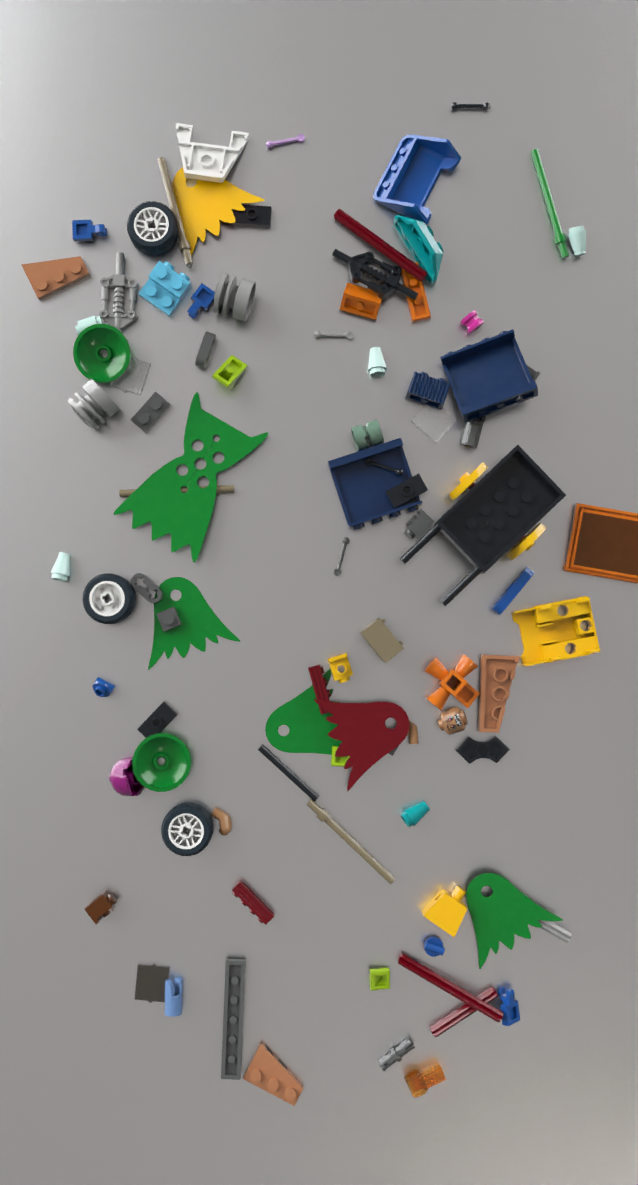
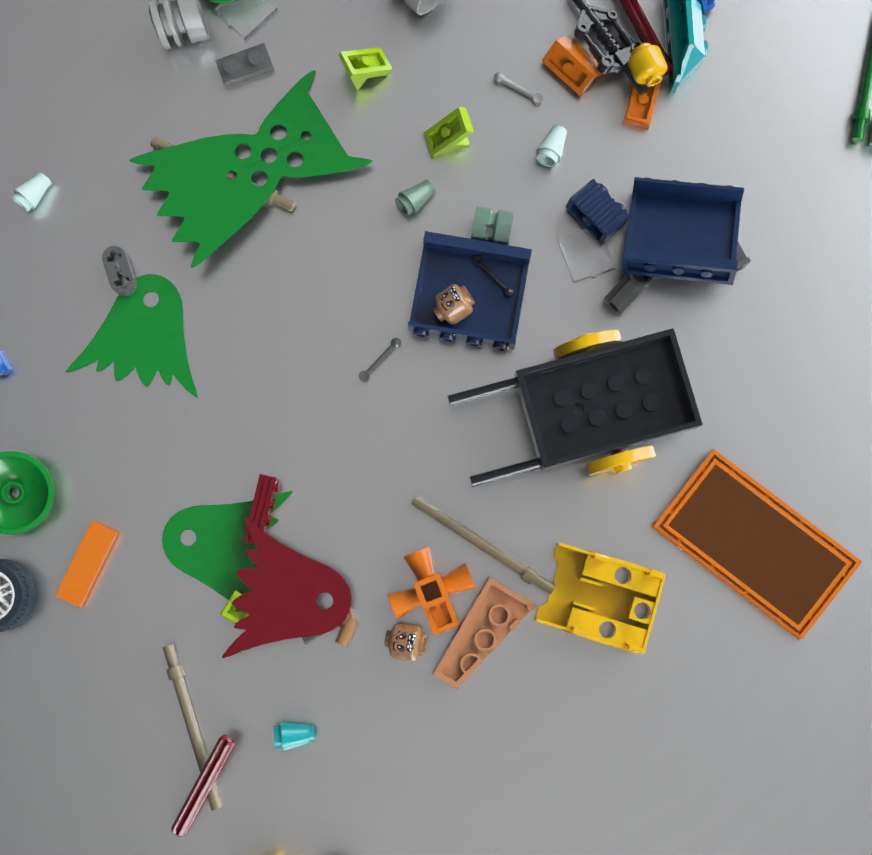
camera: 40 degrees right, 5 degrees down
wheel [82,573,136,624] -> none
black plate [137,701,178,738] -> none
dark grey plate [156,607,182,632] -> none
dark grey beam [195,331,216,368] -> none
medium nougat arm [211,807,232,836] -> none
dark red piece [232,880,275,925] -> none
black bar [258,744,319,802] -> none
yellow brick [327,653,353,683] -> none
dark tan container [360,618,404,663] -> none
black plate [385,473,428,509] -> none
dark grey brick [404,508,435,540] -> none
black tile [455,736,510,764] -> none
dark pink wheel [460,310,485,334] -> none
blue beam [492,566,534,615] -> none
none -> orange tile [55,520,119,608]
none -> axle [171,735,235,837]
none -> sand green cone [395,180,435,216]
none -> dark tan bar [411,495,556,594]
none -> lime slope [423,107,474,157]
none -> medium nougat head [433,284,475,325]
none -> yellow head [628,43,668,87]

